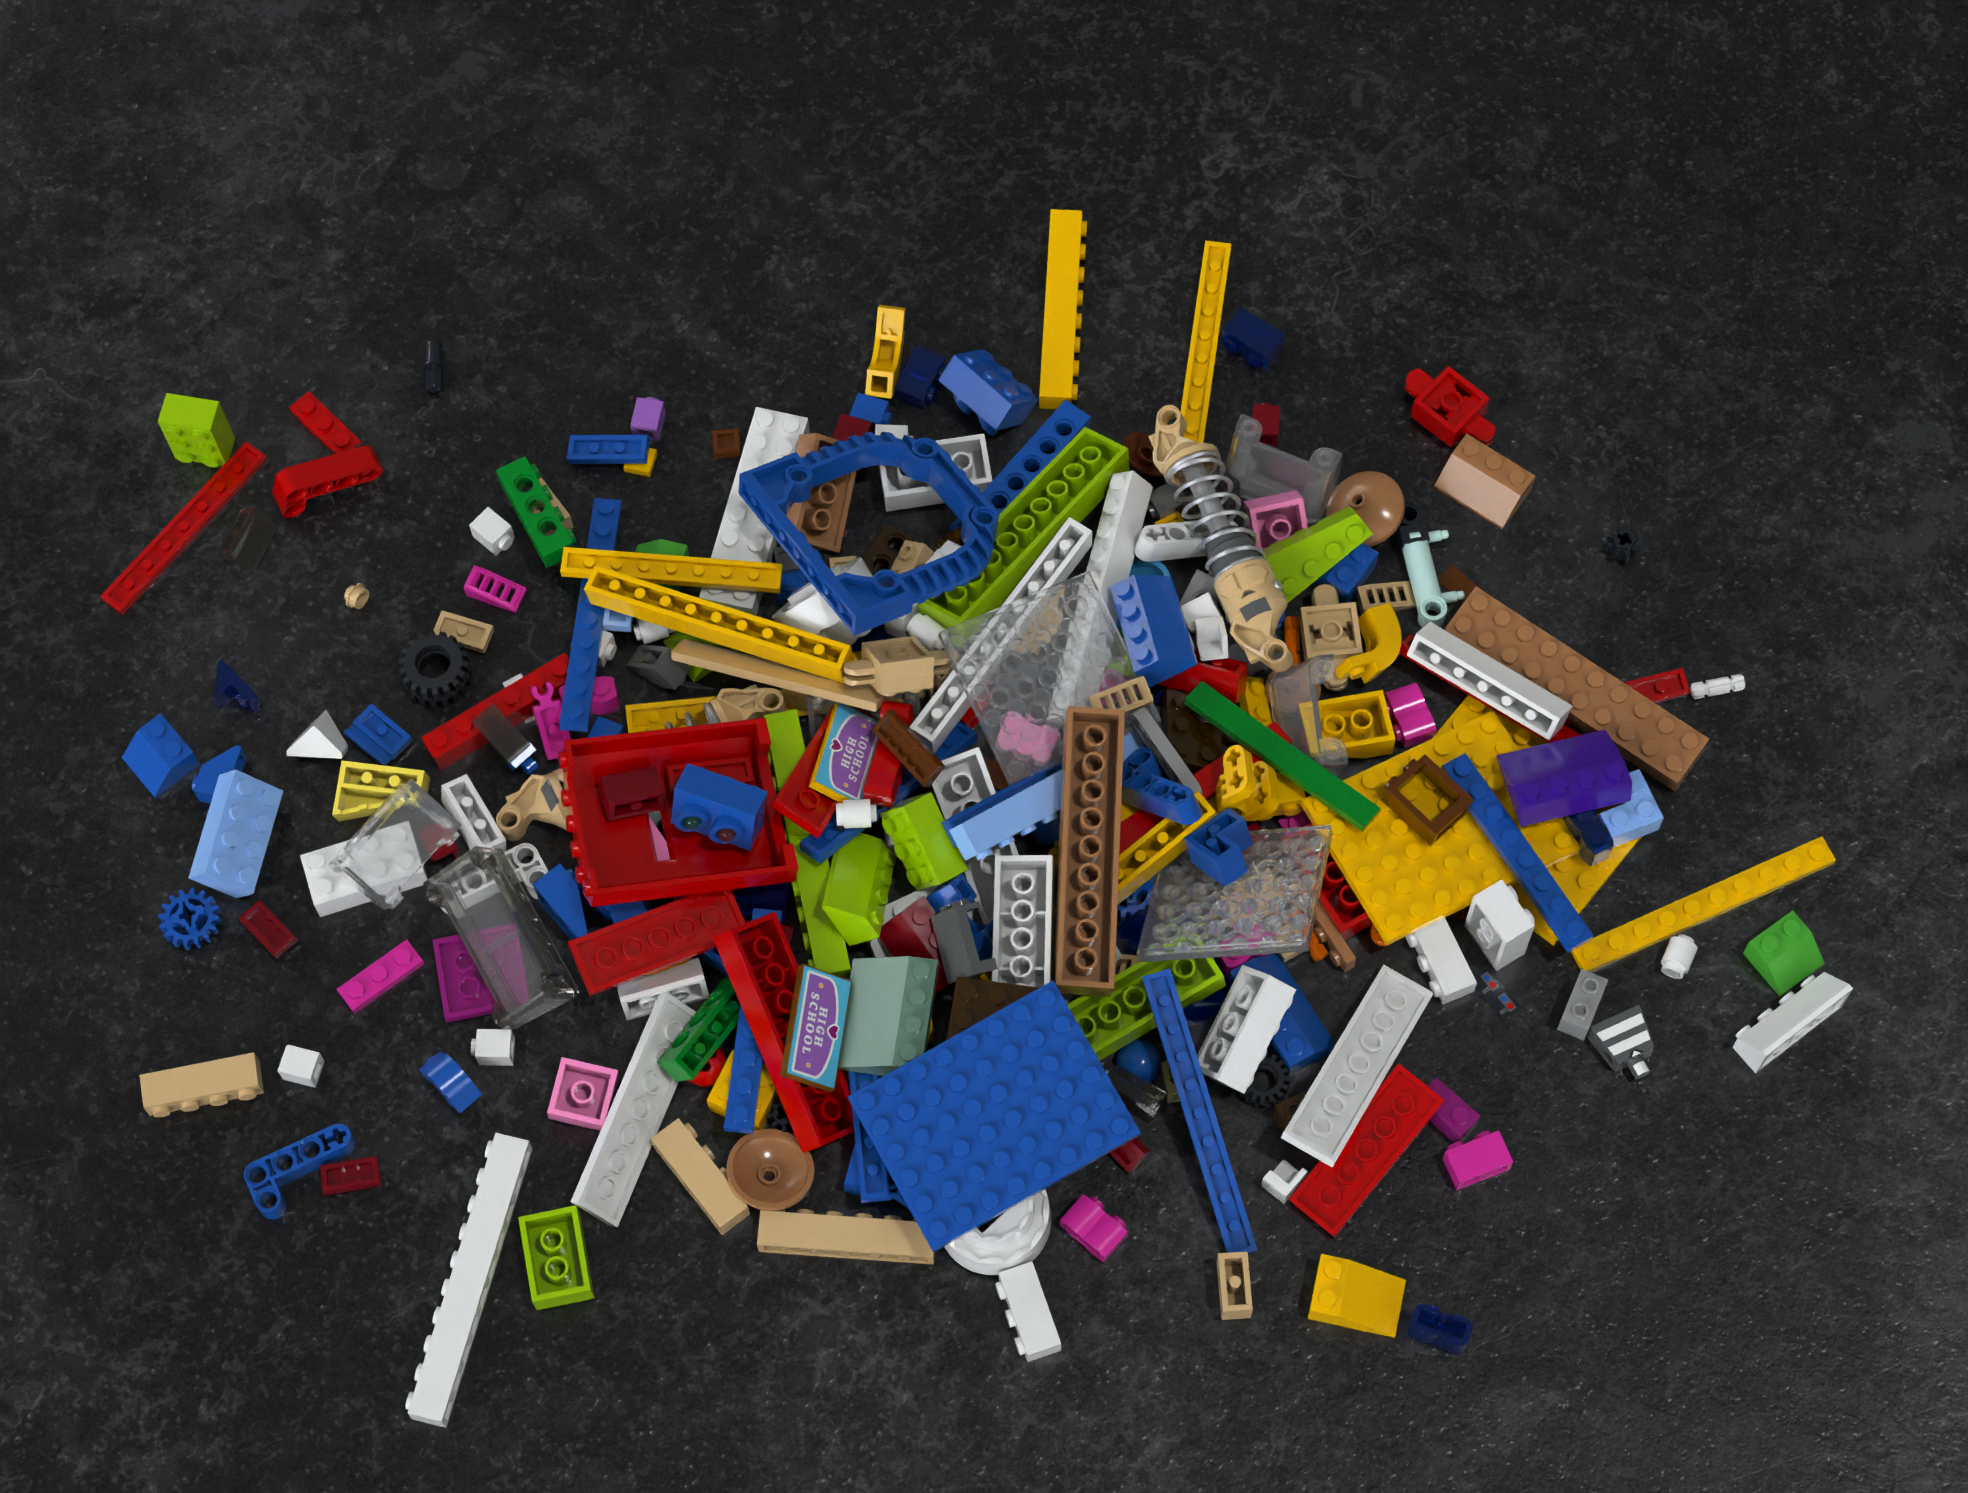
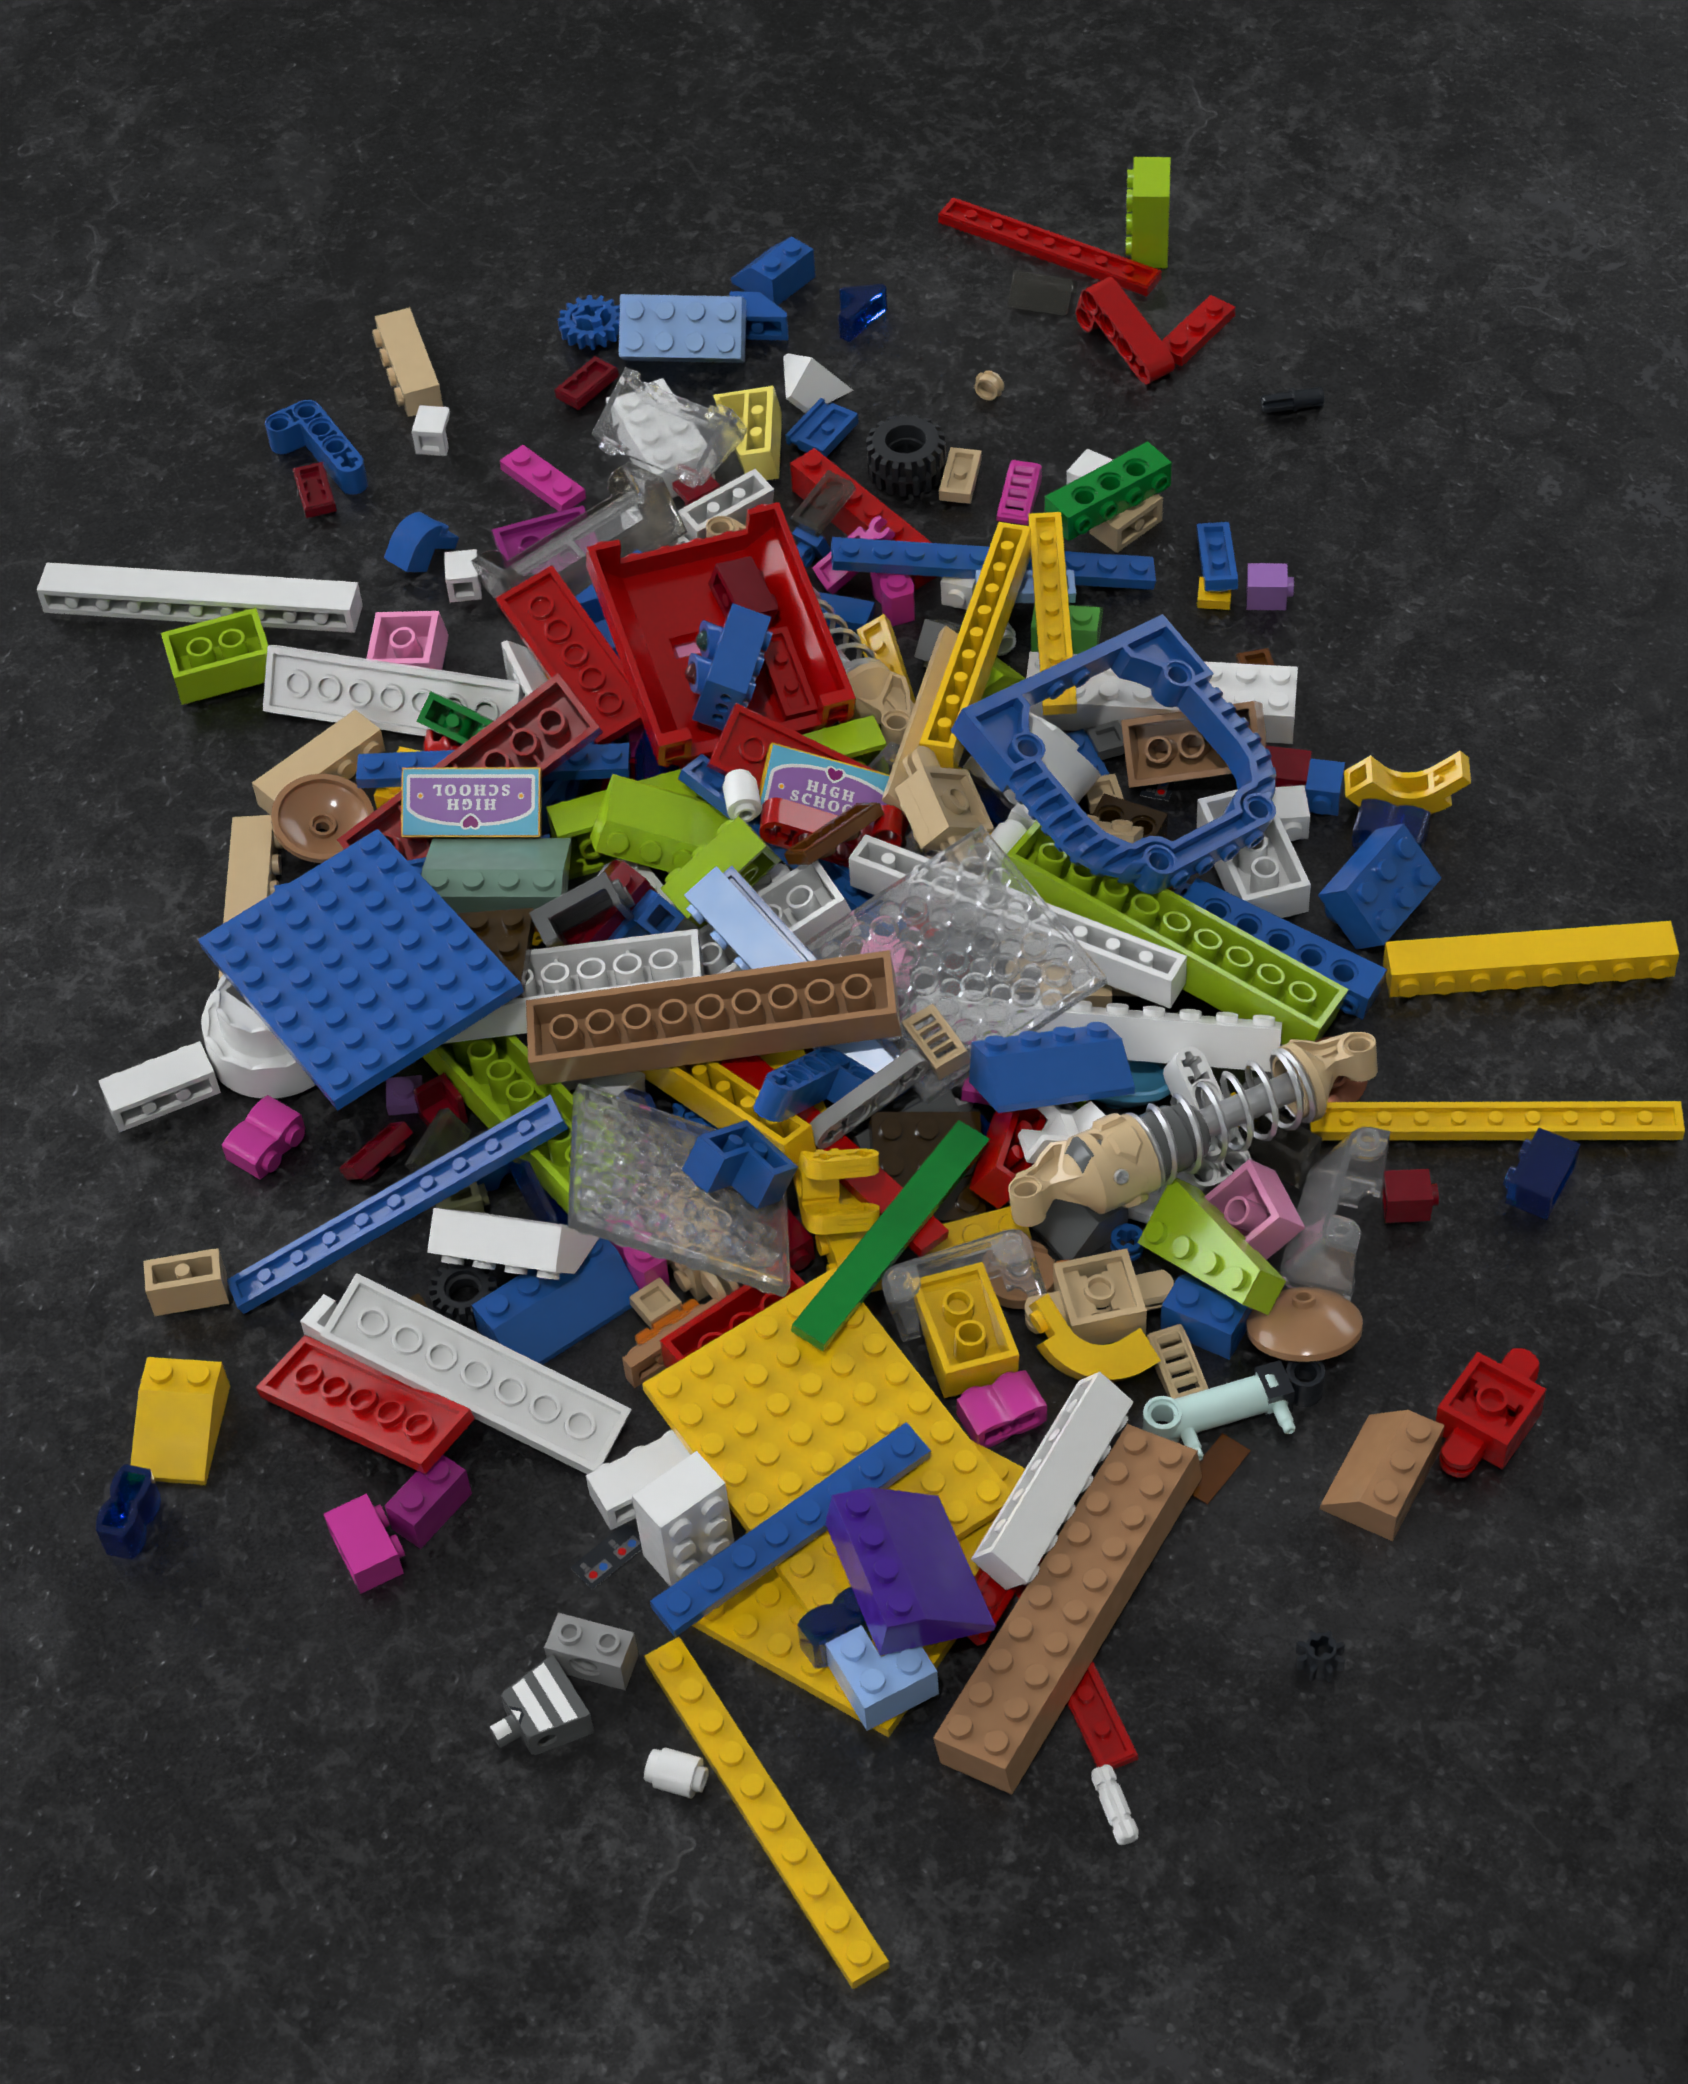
camera: 85 degrees right, 15 degrees down
reddish brown window [1382,754,1474,846] -> none
white slope [1733,972,1853,1074] -> none
bright green slope [1743,910,1825,997] -> none

